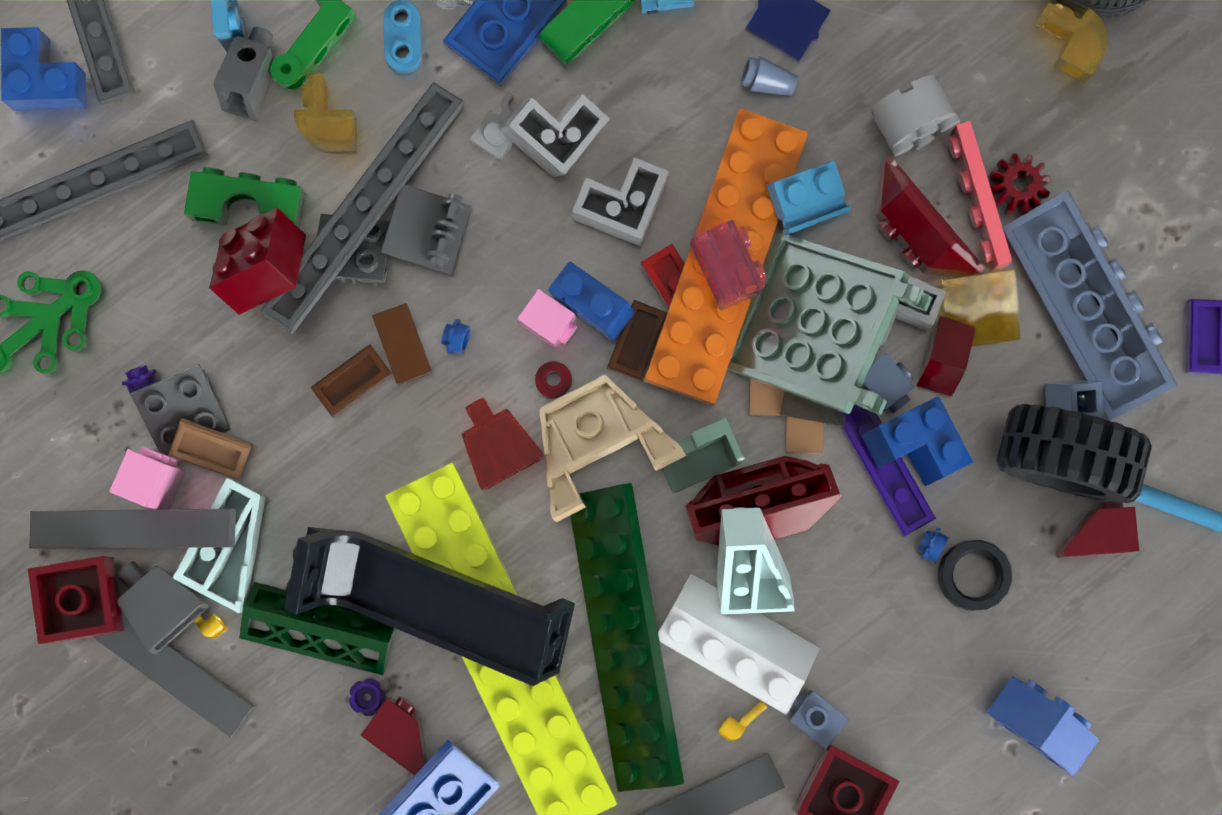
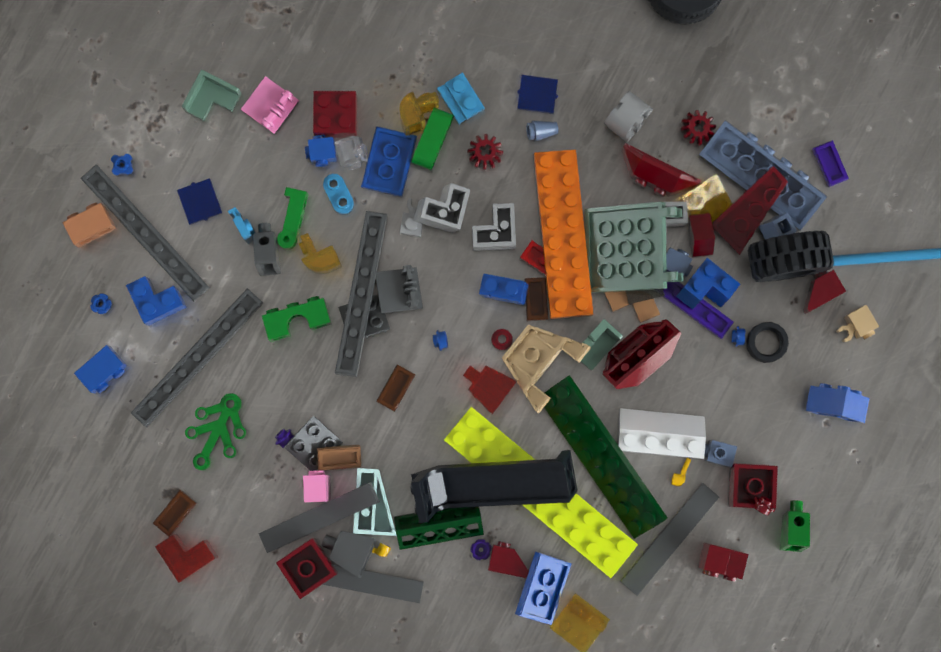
camera: 30 degrees left, 0 degrees up
dark red brick [209,207,306,315] -> none
reddish brown tile [372,303,432,385] -> none
bright pink brick [517,289,577,348] -> none
clear pink brick [689,220,767,311] -> none
light aqua wedge [716,507,795,615] -> none
dark azure plate [767,161,851,235] -> none
coral plate [948,121,1012,271] -> none
clear yellow brick [1035,2,1108,84] -> none
none -> dark red gear [467,134,503,170]
none -> dark red wing [712,166,788,255]
none -> tan brick [836,305,879,342]

